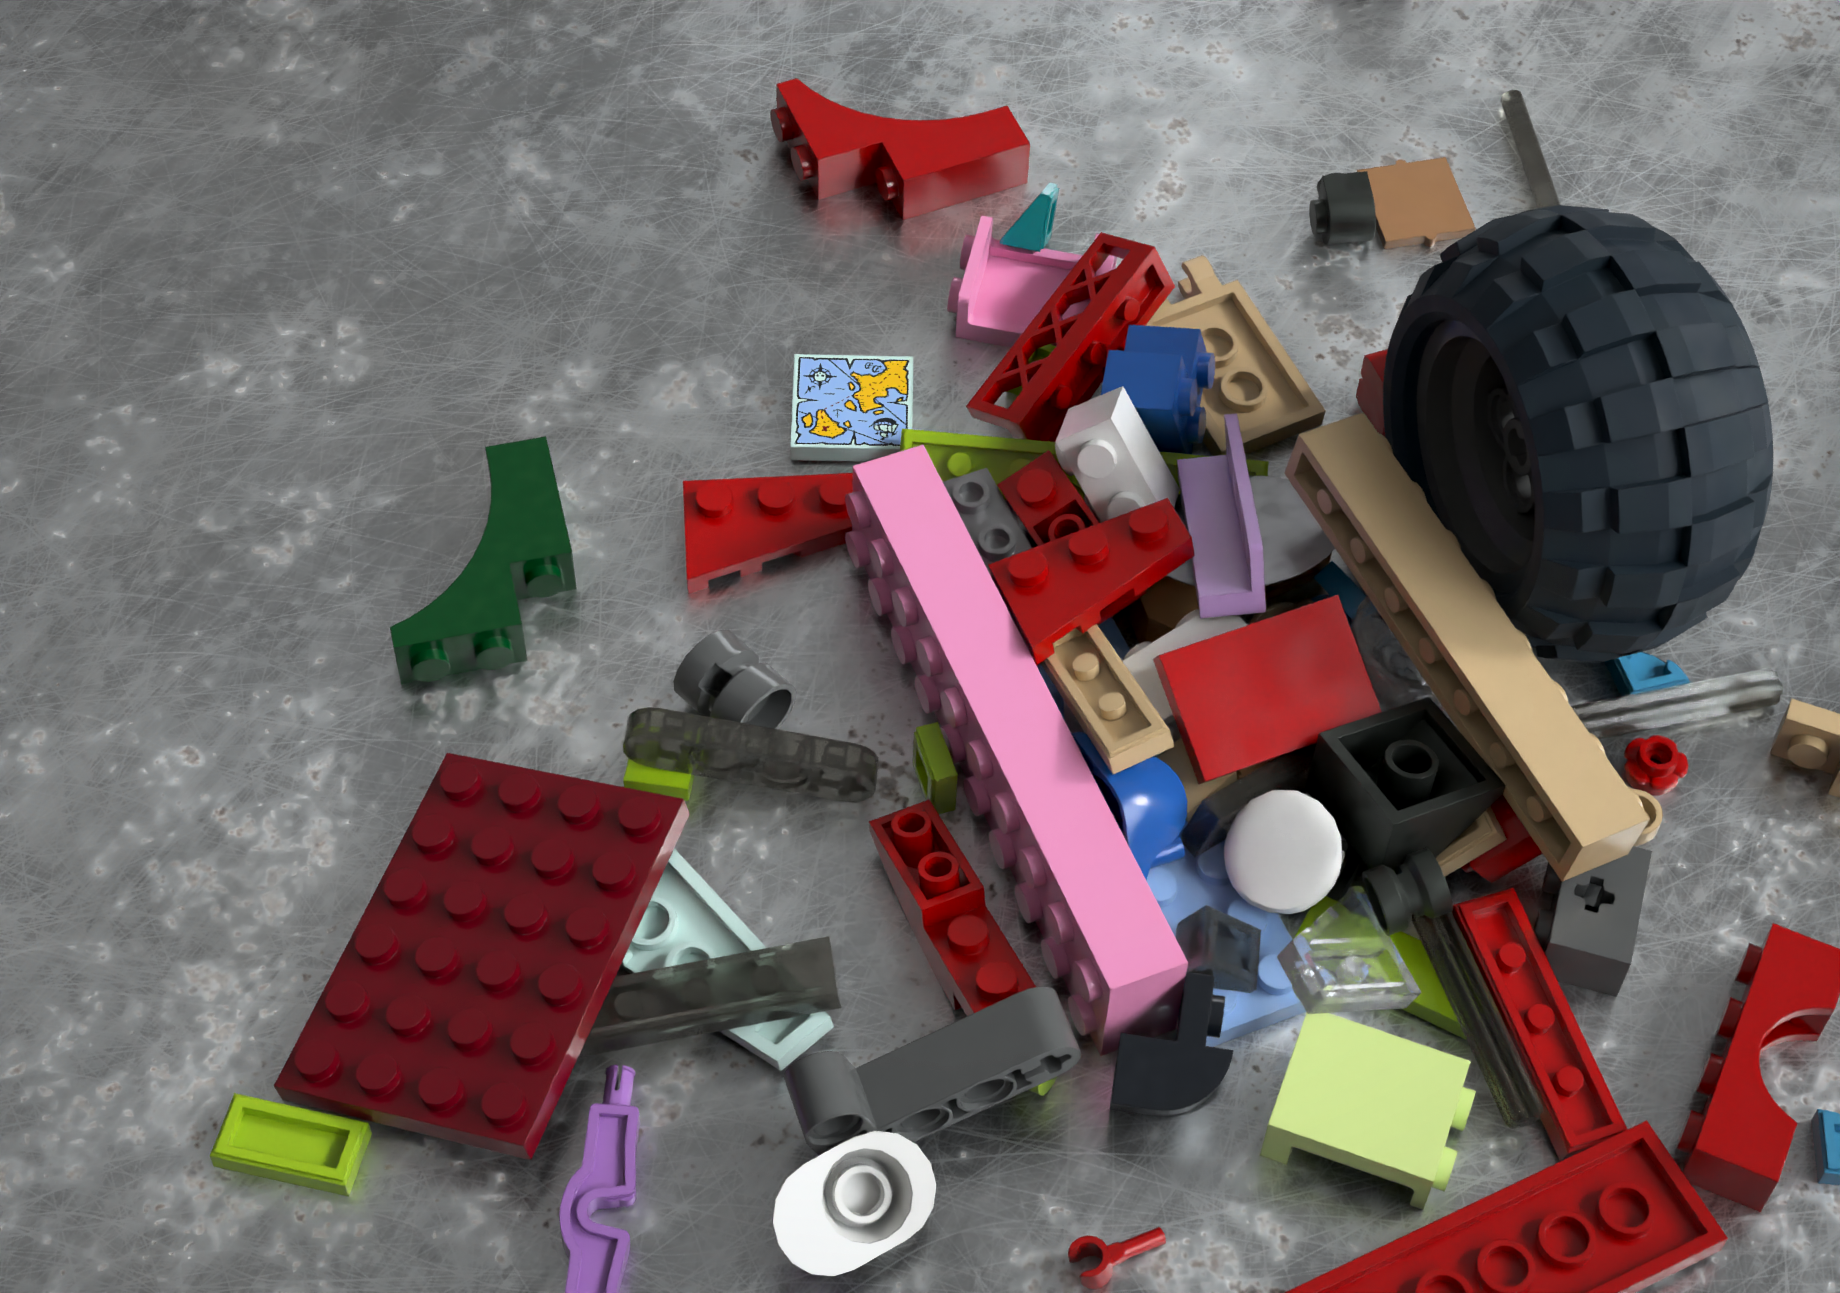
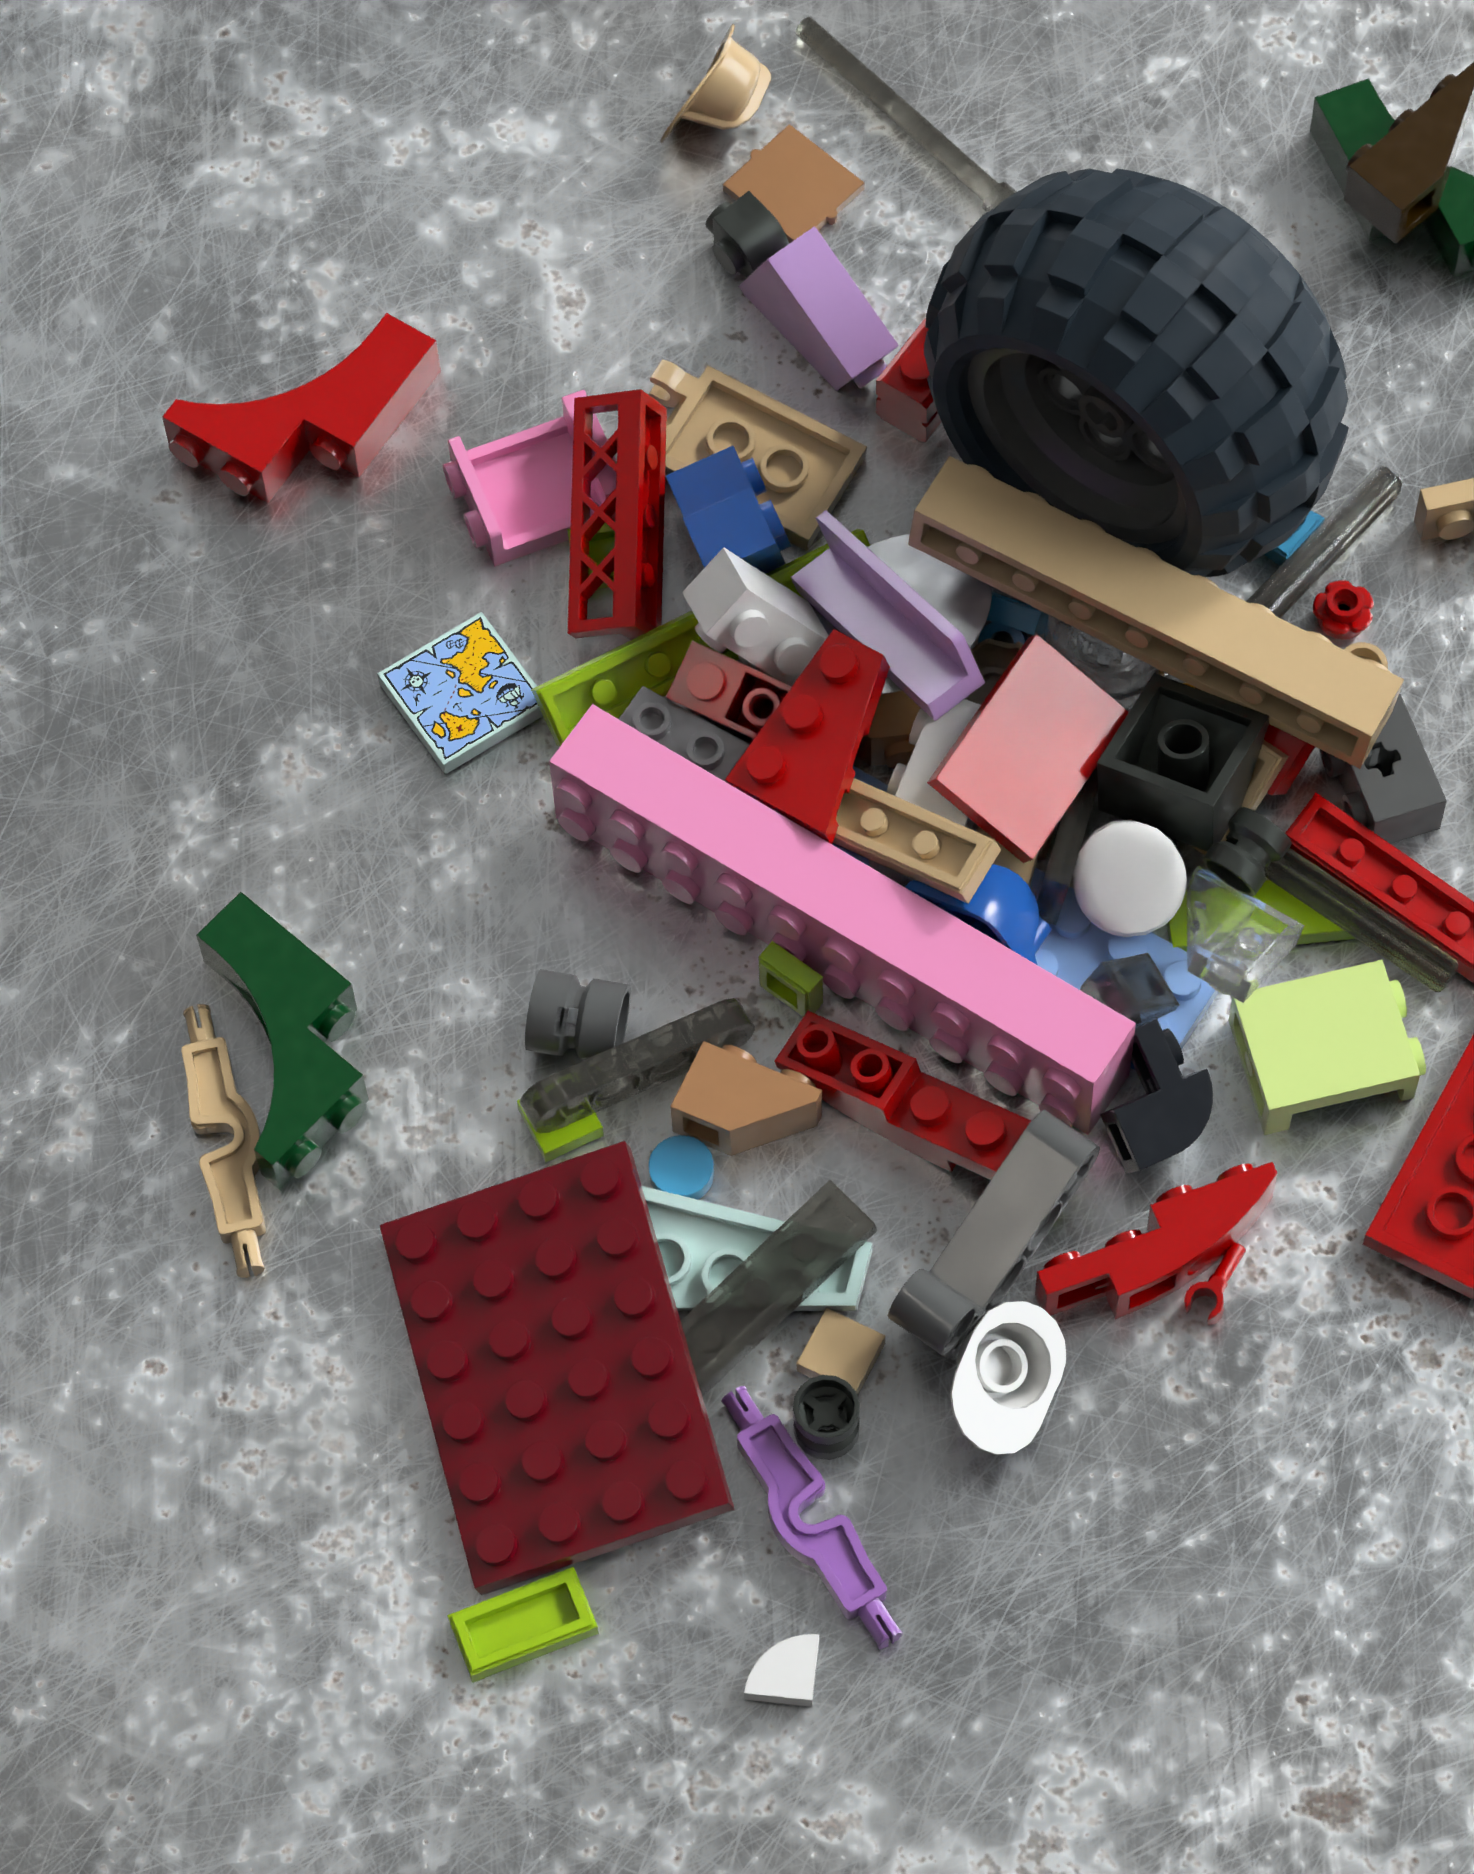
camera: 30 degrees left, 10 degrees up
red wing [683,473,853,594] -> none
teal slope [999,183,1060,252] -> none
none -> tan piece [181,1004,266,1278]
none -> dark azure tile [649,1135,714,1200]
none -> tan piece [659,24,771,143]
none -> medium nougat slope [670,1041,822,1156]
none -> lavender slope [738,226,899,391]
none -> pearl dark grey wheel [793,1375,860,1460]
none -> tan tile [796,1308,885,1396]
none -> red slope [1035,1161,1277,1320]

